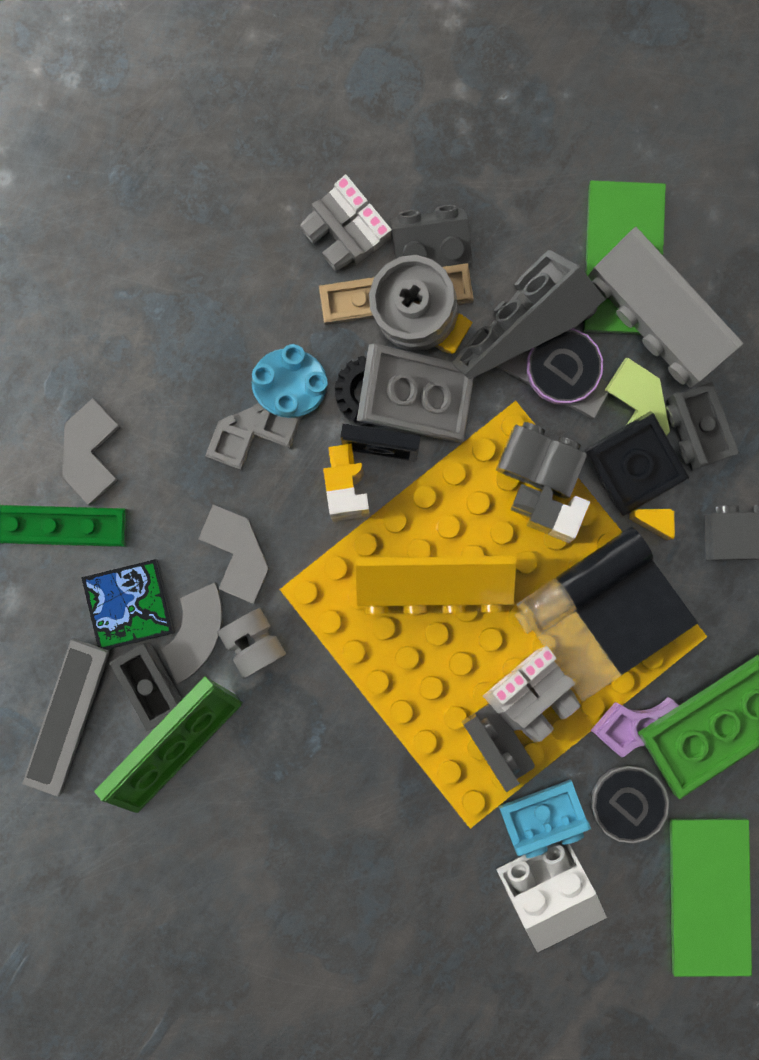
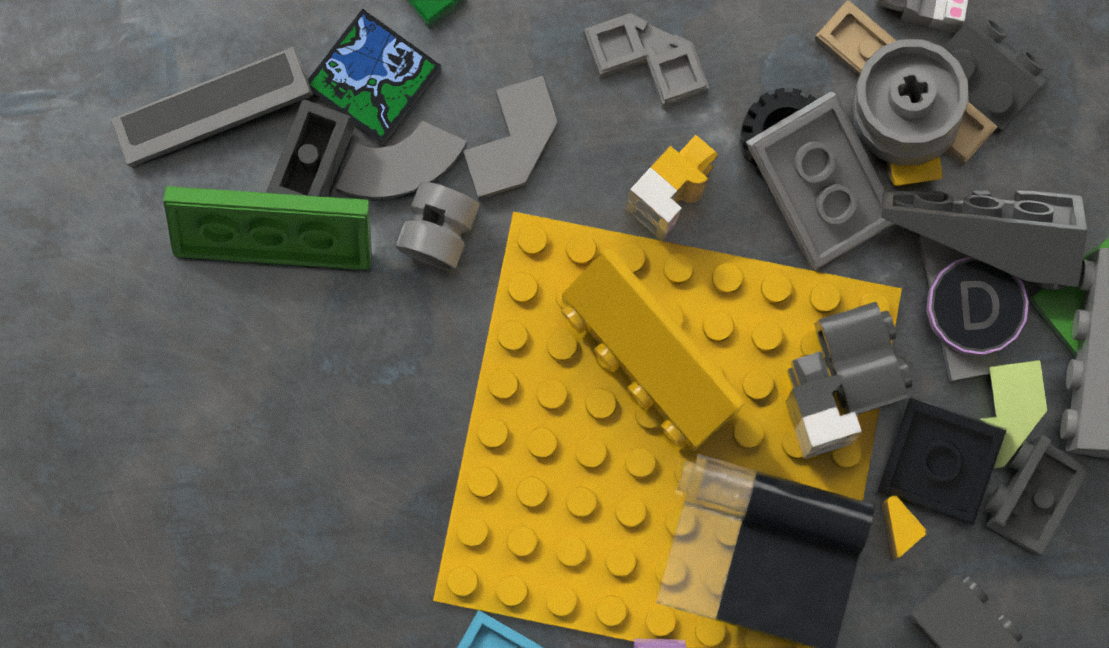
camera: 45 degrees right, 5 degrees down
medium azure dish [251,344,328,418] -> none
black tile [340,424,421,462] -> none
dark grey bracket [461,704,535,792] -> none
hips [483,646,581,743] -> none

